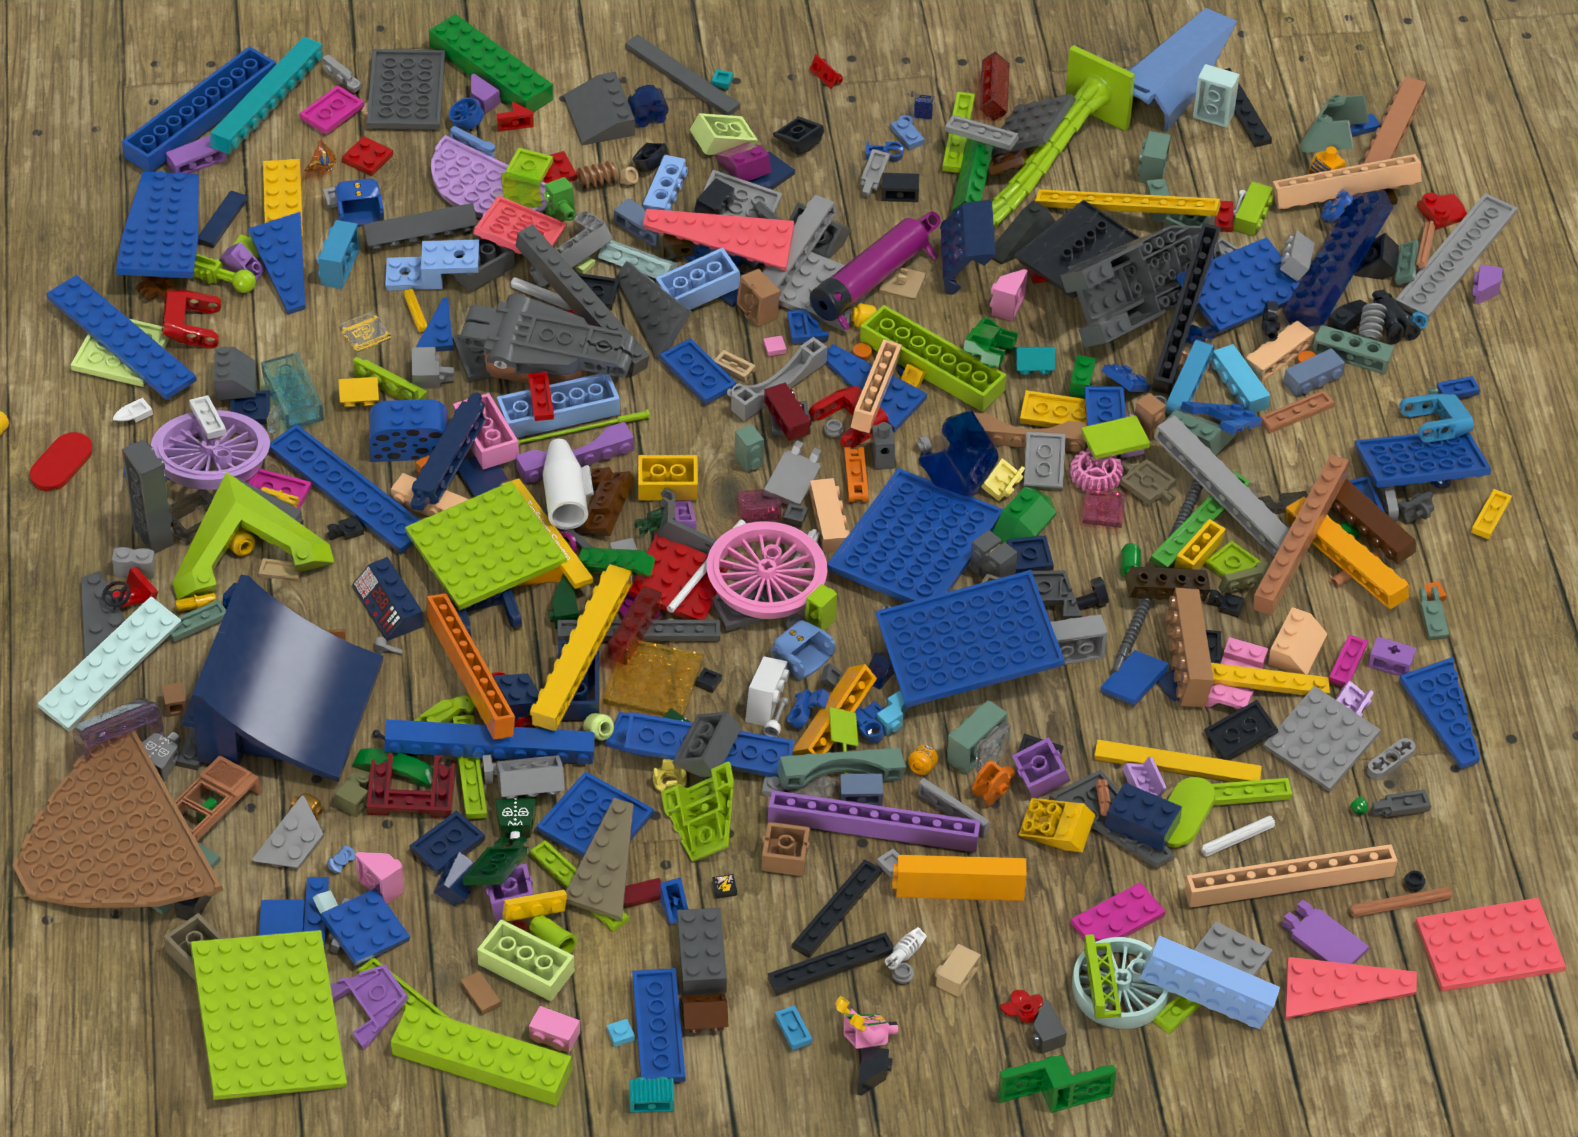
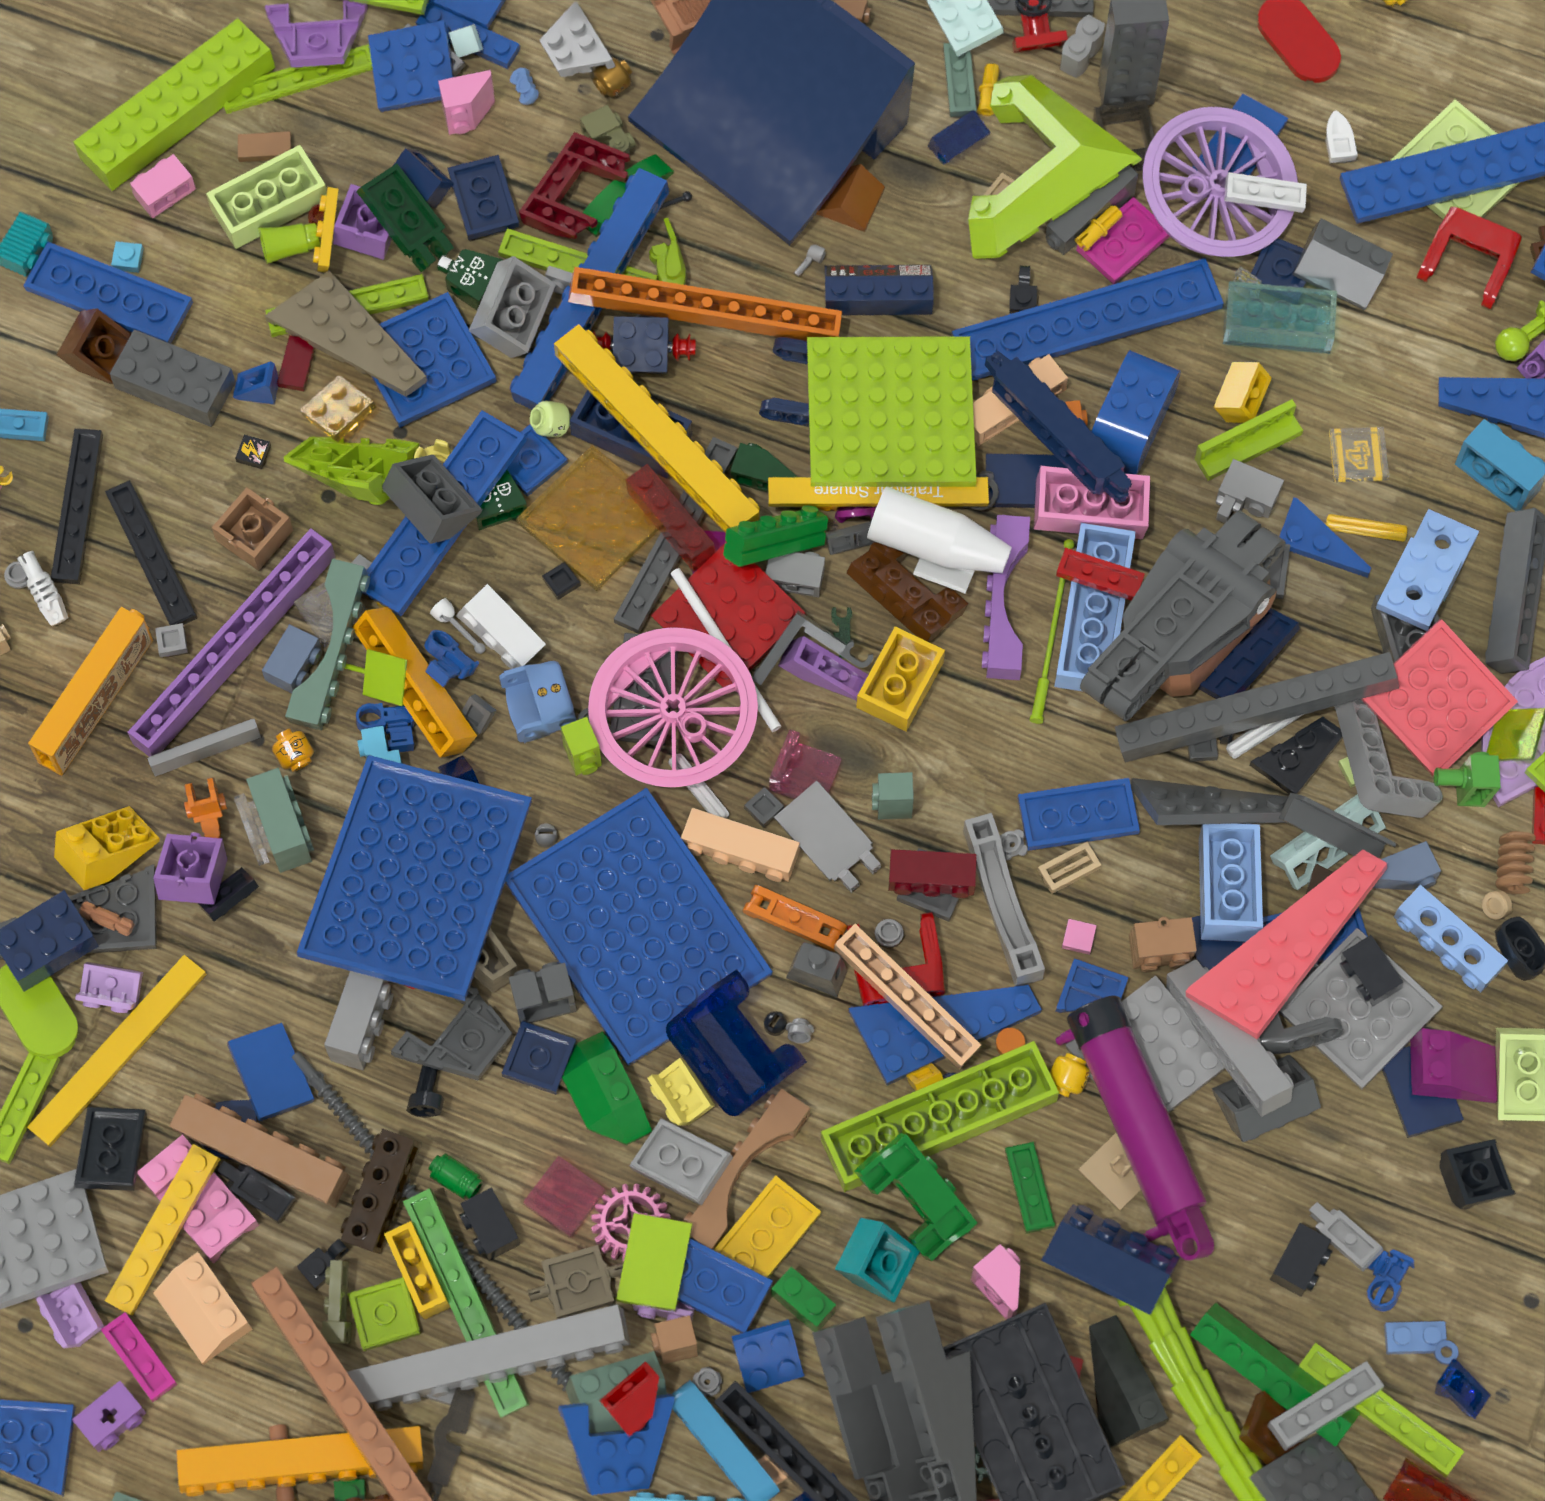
camera: 120 degrees right, 20 degrees up
none -> clear yellow plate [300,375,376,443]
none -> black brick [459,1187,520,1261]
none -> red slope [599,1361,659,1437]
none -> green tile [1005,1142,1055,1234]
none -> dark grey panel [1279,793,1397,858]

